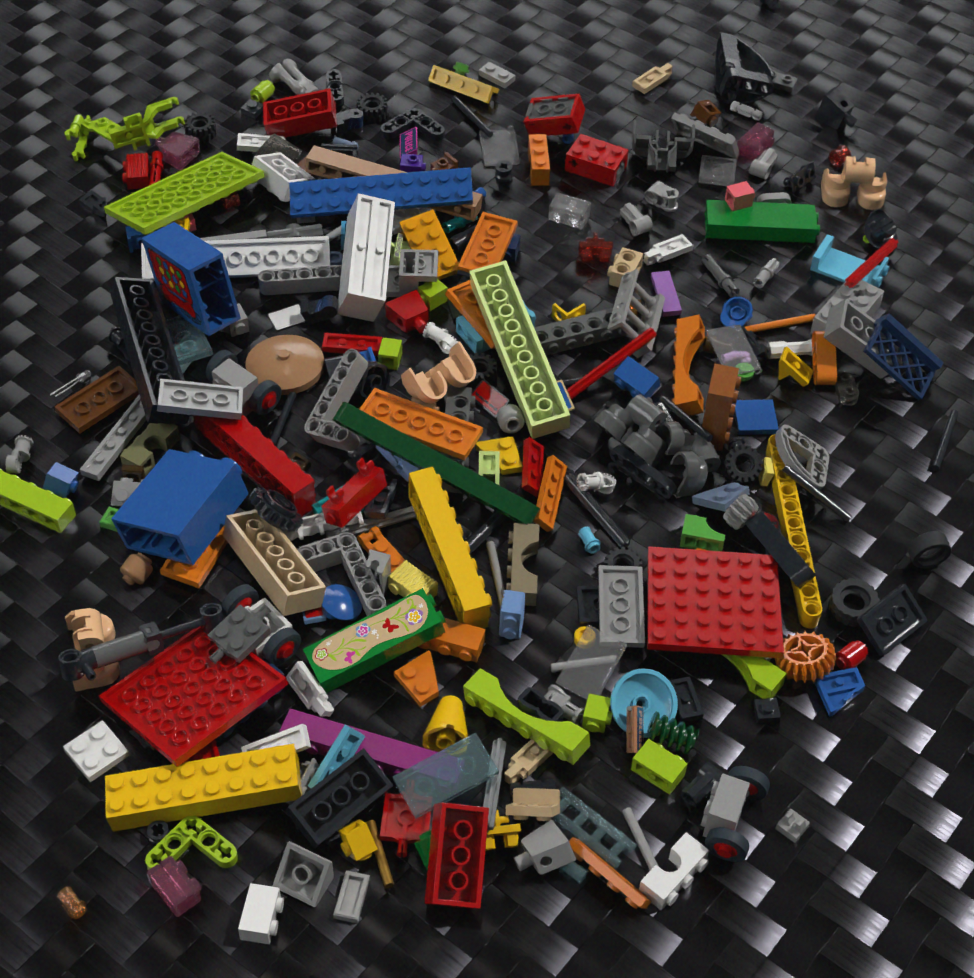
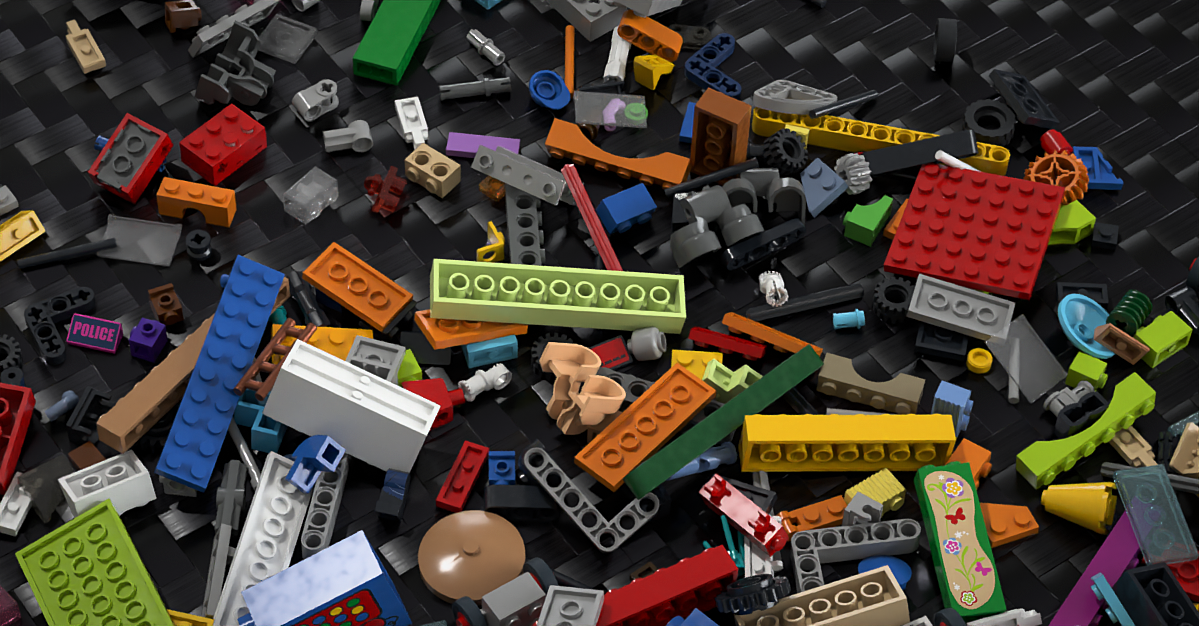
camera: 75 degrees left, 0 degrees up
white sticker [268,304,305,330] -> none
lime brick [378,338,402,370] -> none
coral brick [725,181,755,211] -> none
none -> copper bar [233,318,317,401]
none -> blue brick [285,435,346,494]
none -> dark blue beam [684,33,742,100]
none -> white bar [935,150,981,172]

